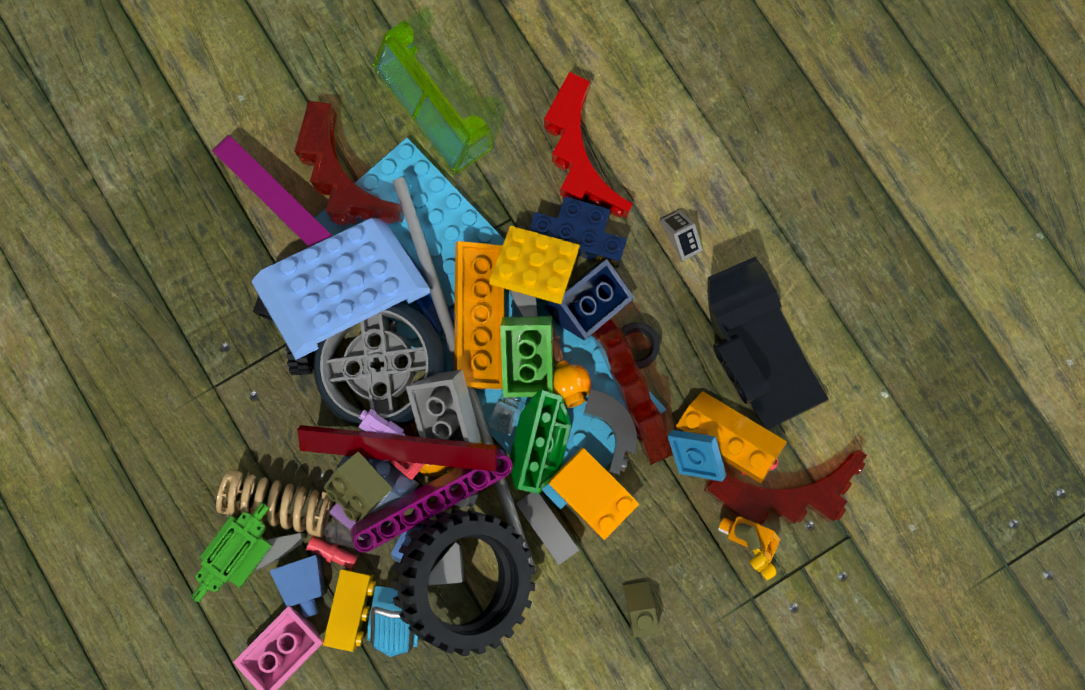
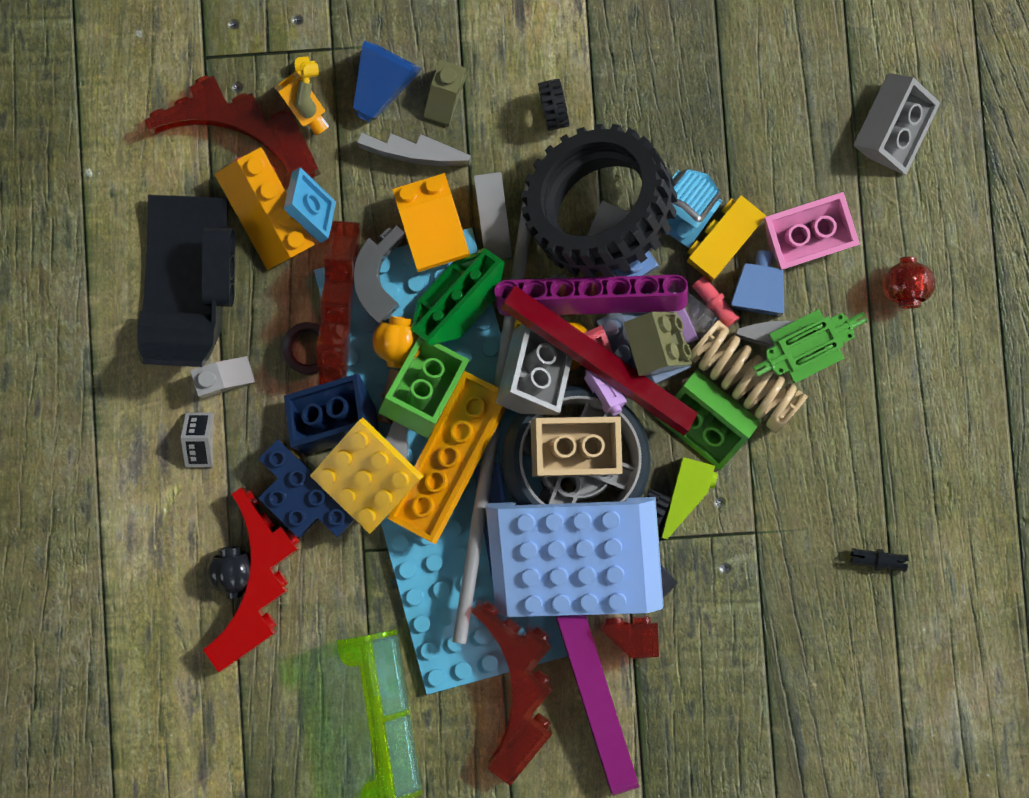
camera: 145 degrees left, 5 degrees up
clear bracket [488,394,525,436] -> none
none -> light grey slope [190,356,256,399]
none -> black plant [206,546,251,599]
none -> blue slope [353,41,422,122]
none -> light grey slope [357,133,472,166]
none -> tan brick [531,417,622,477]
none -> black tyre [538,79,570,131]
none -> clear red slope [599,616,659,658]
none -> bright green slope [657,370,761,471]
none -> lime slope [660,457,718,539]
none -> black pin [850,548,909,572]
none -> clear red plant [882,257,936,309]

